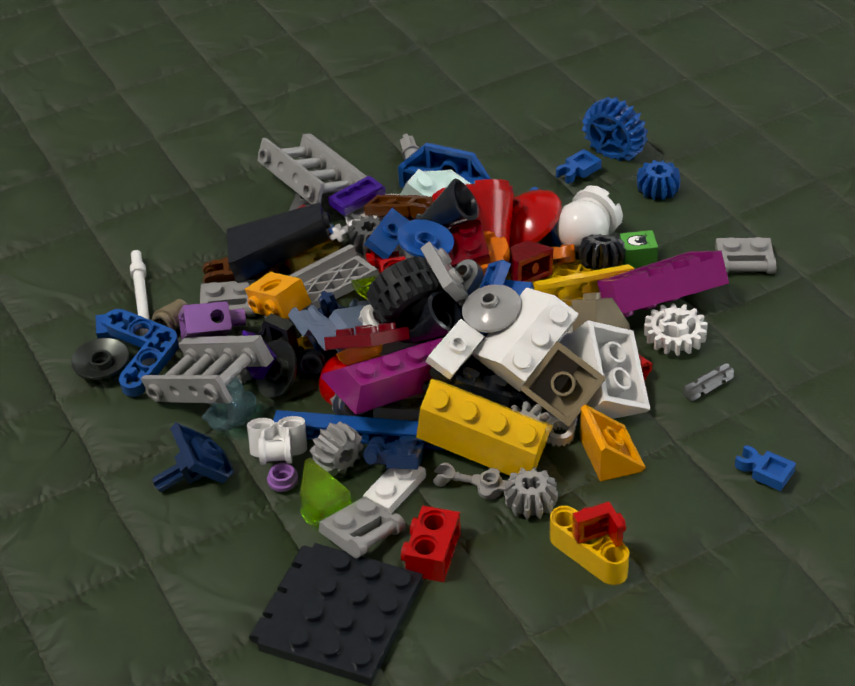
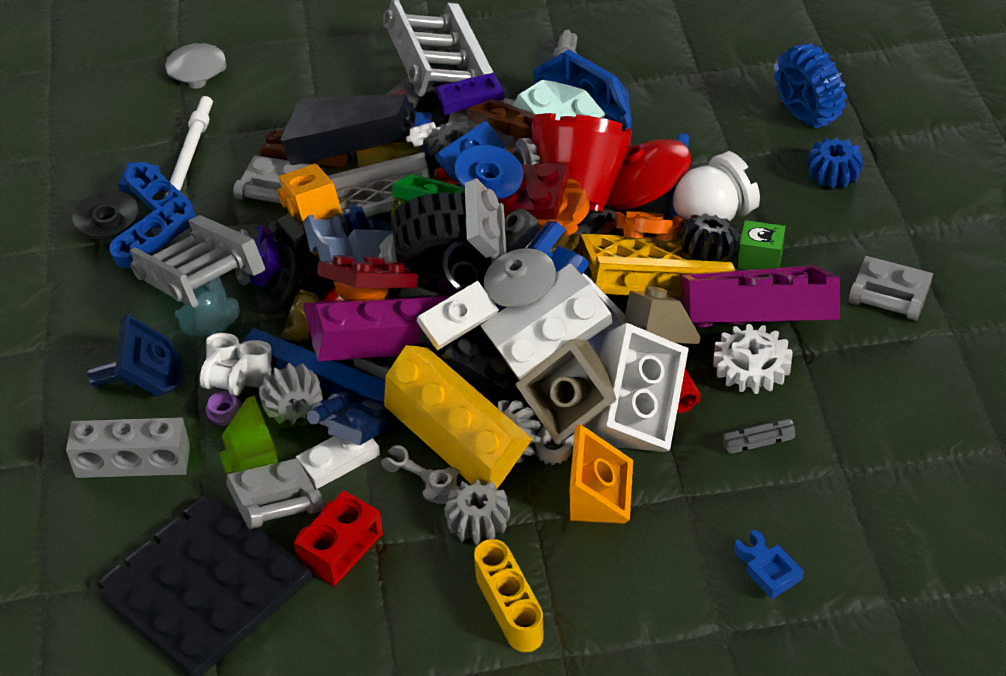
camera: 20 degrees right, 5 degrees up
dark tan cone [152,299,187,331] -> none
medium lavender torso [178,302,246,340] -> none
black hat [415,178,479,228] -> none
dark red slope [509,240,554,283] -> none
blue plate [556,149,602,184] -> none
red bracket [572,501,626,547] -> none
none -> light grey brick [66,418,190,478]
none -> light grey dish [165,43,227,88]
none -> clear yellow hair [281,289,321,343]
none -> green plate [392,174,465,202]

